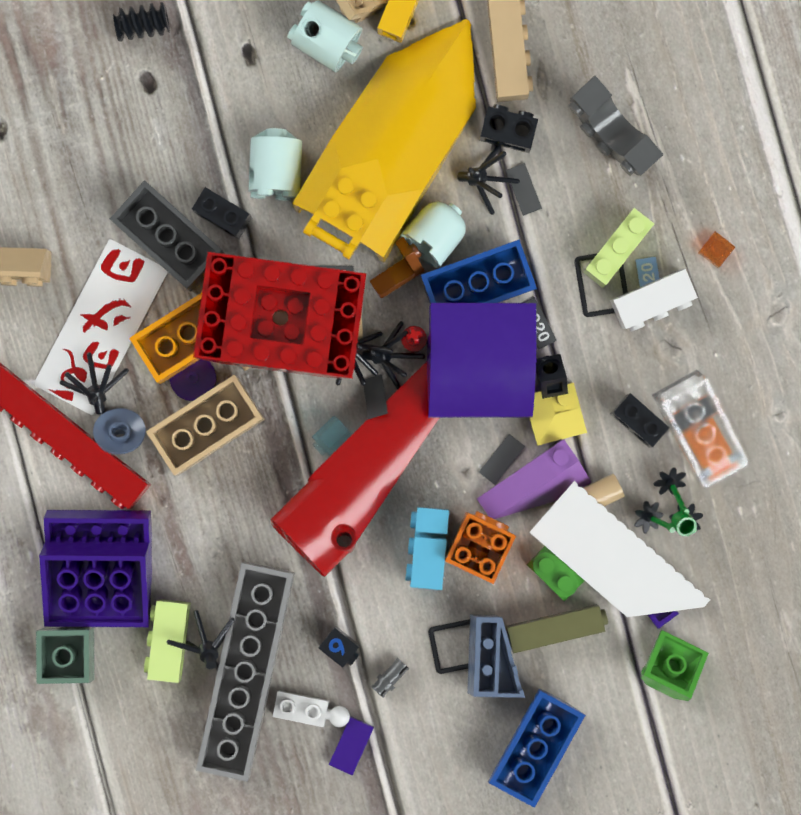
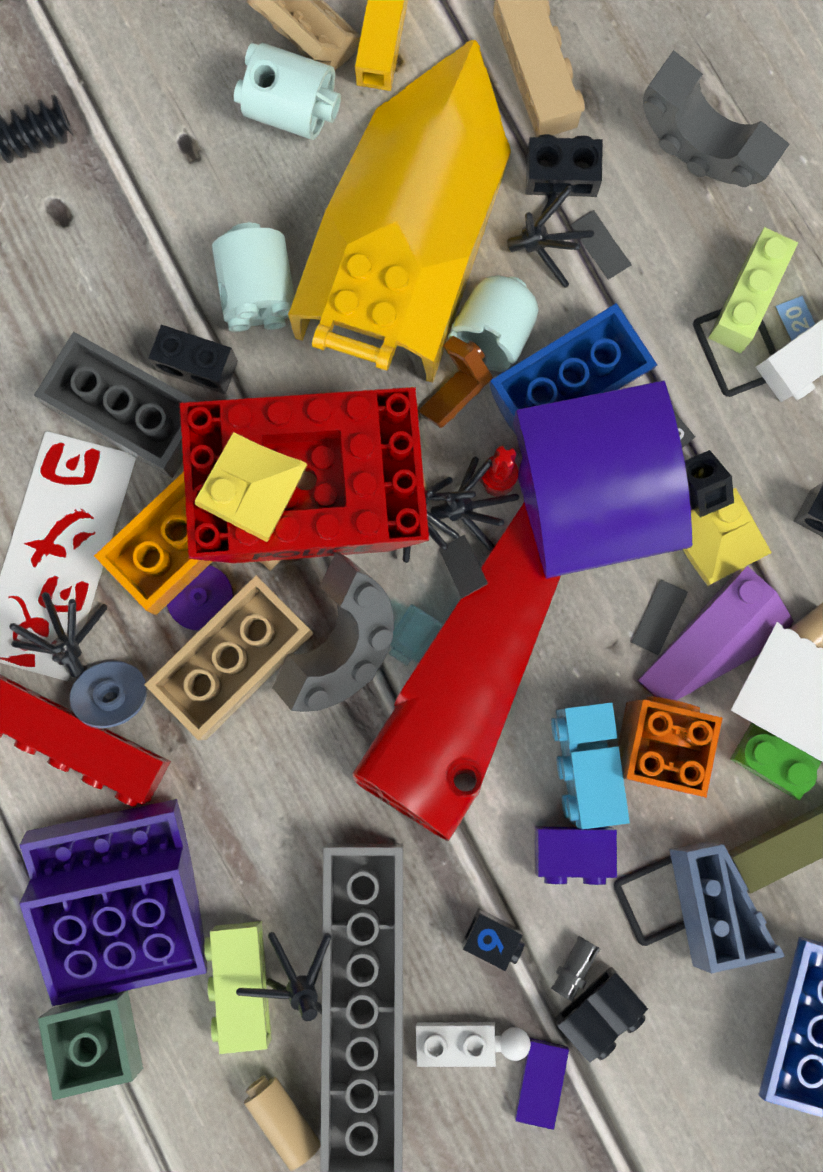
camera: 20 degrees left, 5 degrees down
none -> light yellow plate [195,432,307,542]
none -> tan brick [244,1075,321,1171]
none -> dark grey brick [272,552,394,712]
none -> dark purple brick [535,826,617,885]
none -> black brick [555,967,648,1063]

